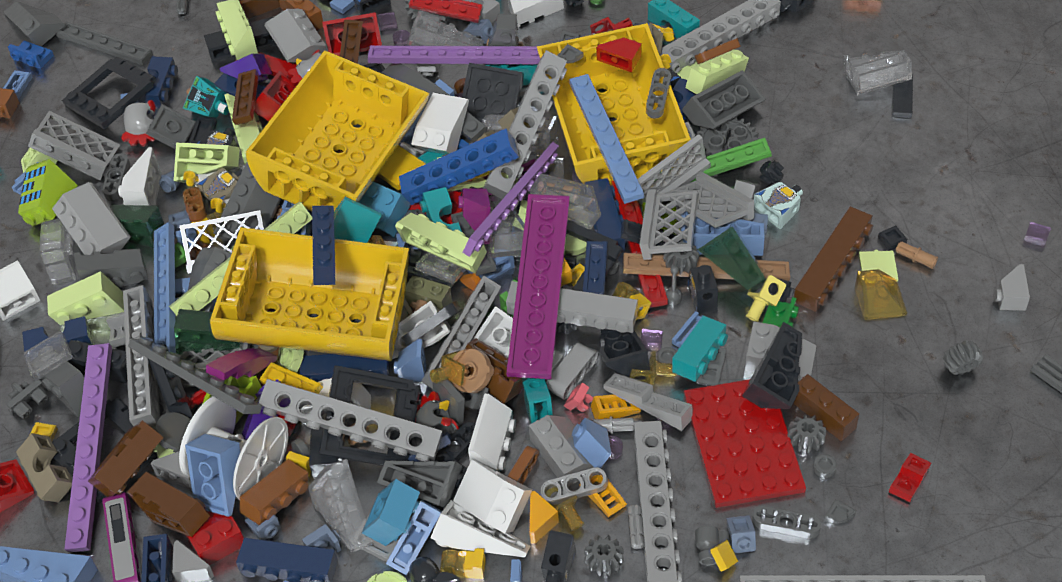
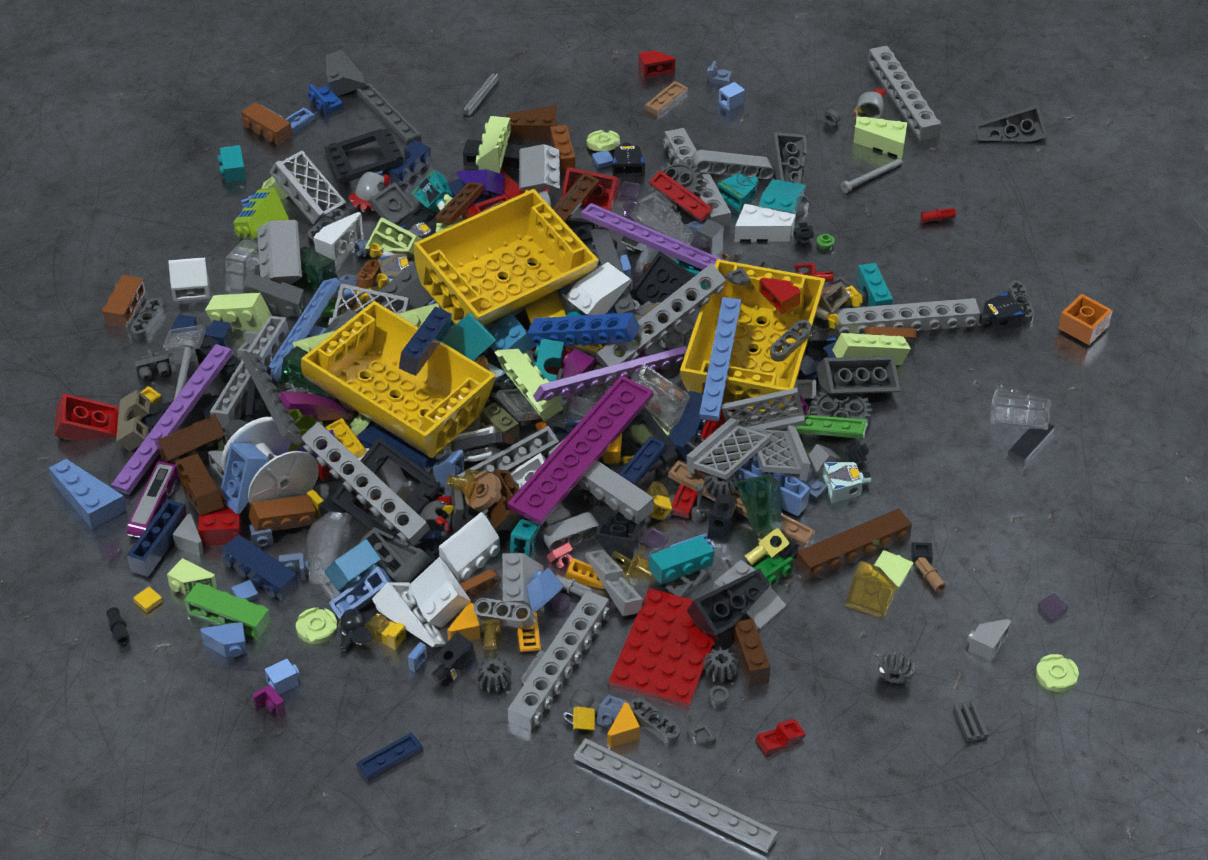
camera: 25 degrees right, 5 degrees down
none -> light grey bar [174,340,196,400]
none -> light orange slope [607,702,640,748]

